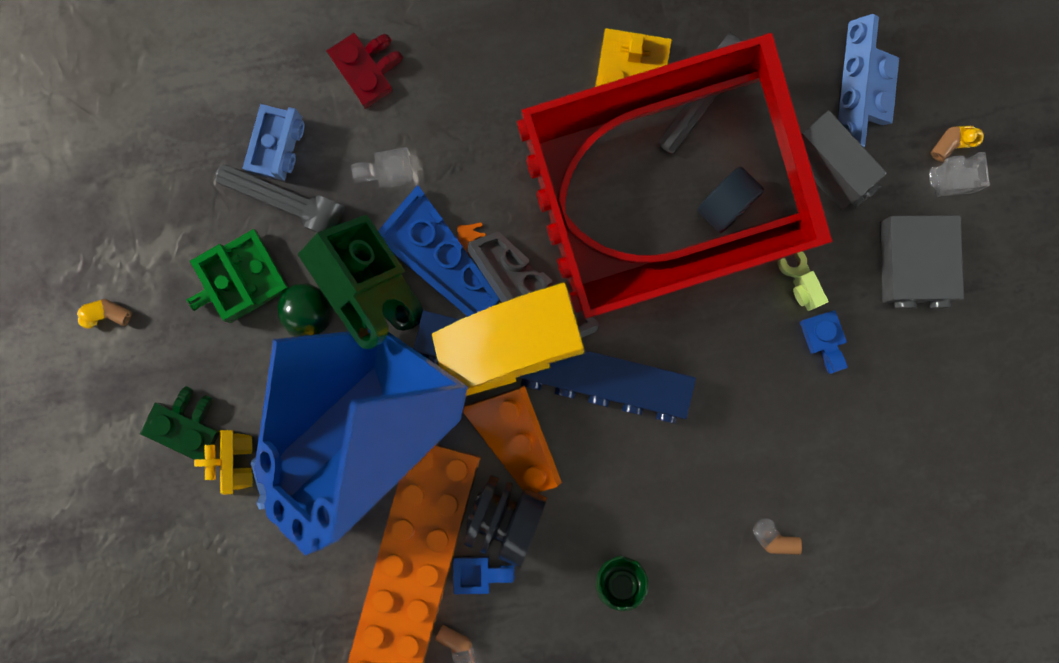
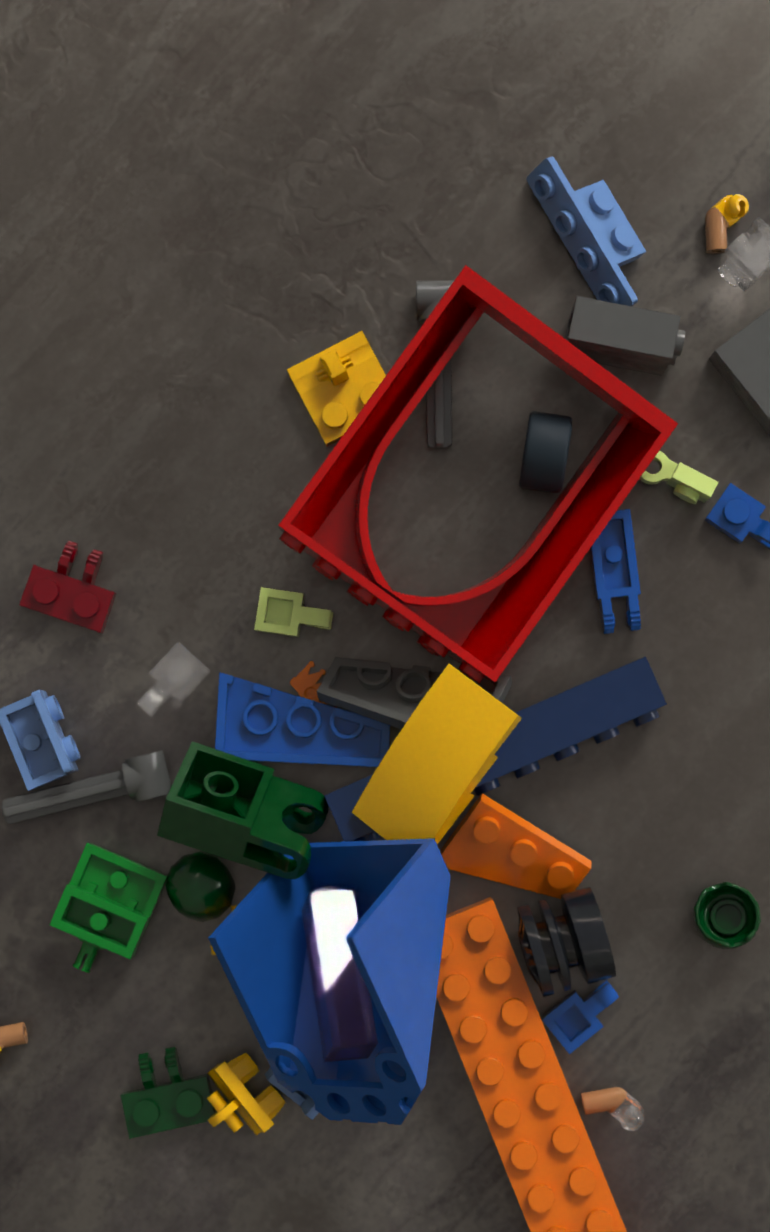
camera: 40 degrees left, 0 degrees up
none -> yellowish green plate [254,587,334,637]
none -> clear purple brick [302,886,378,1062]
none -> blue hinge [590,509,641,634]

